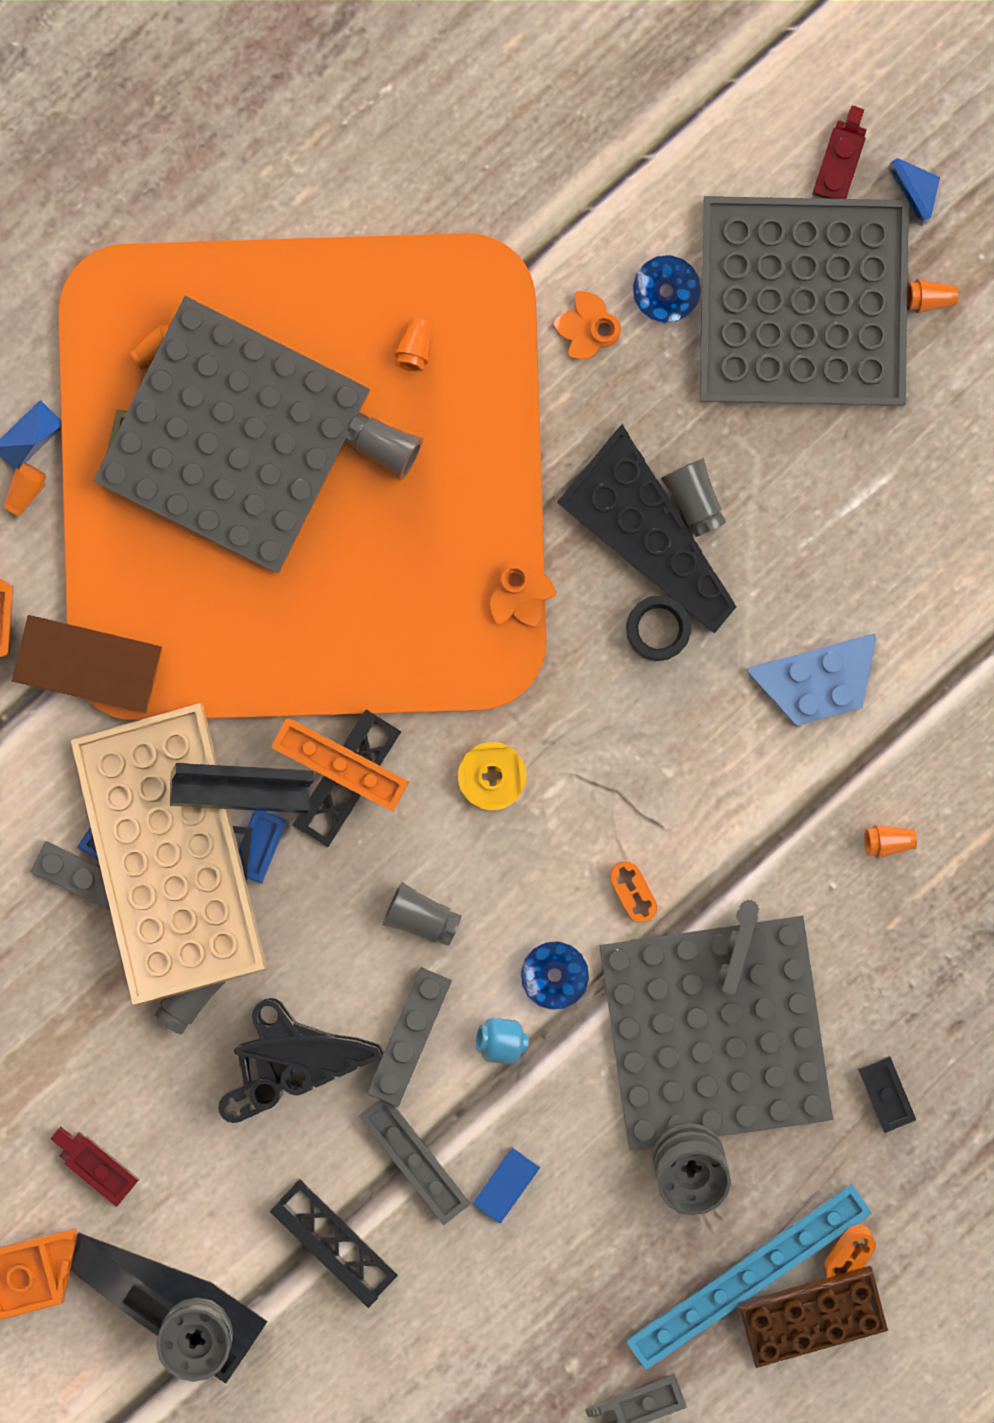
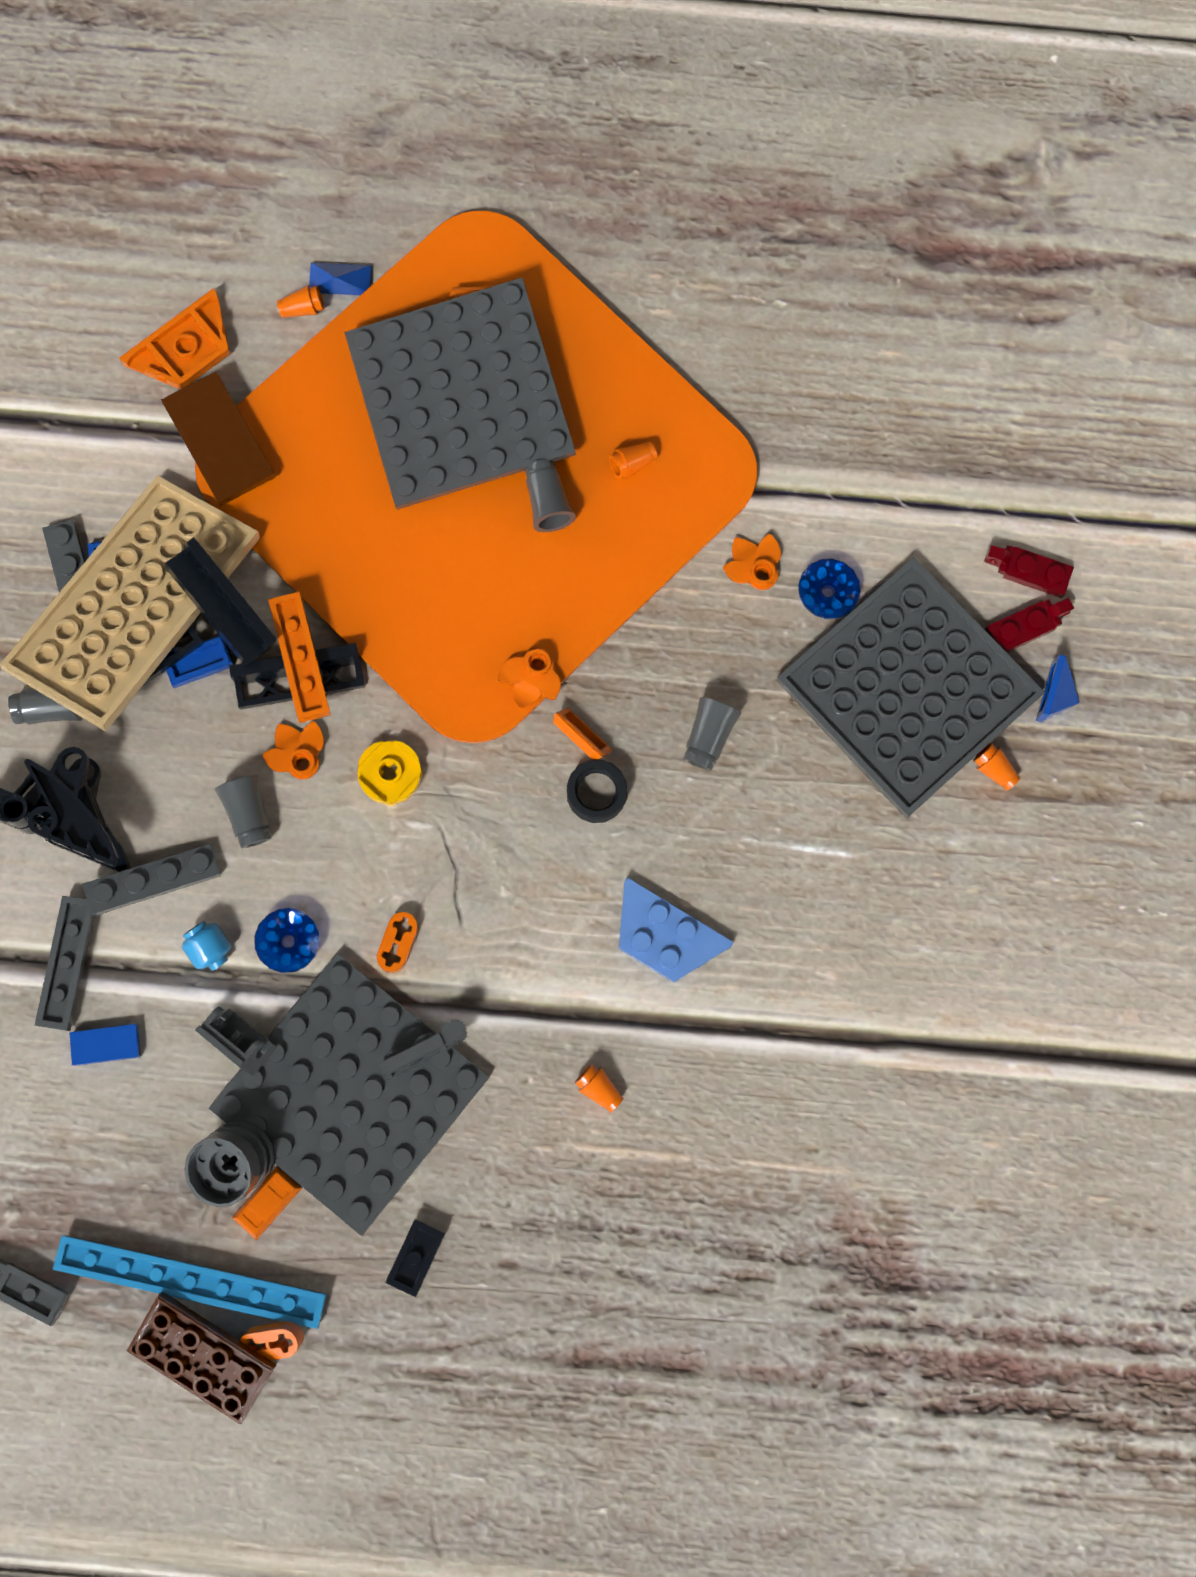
camera: 40 degrees right, 10 degrees down
black wing [557,424,737,634] -> none
none -> dark grey hinge [195,1006,276,1076]
none -> orange tile [232,1166,302,1240]
none -> orange plate [263,721,324,780]
none -> orange tile [553,708,613,760]
none -> dark red hinge [984,545,1074,599]

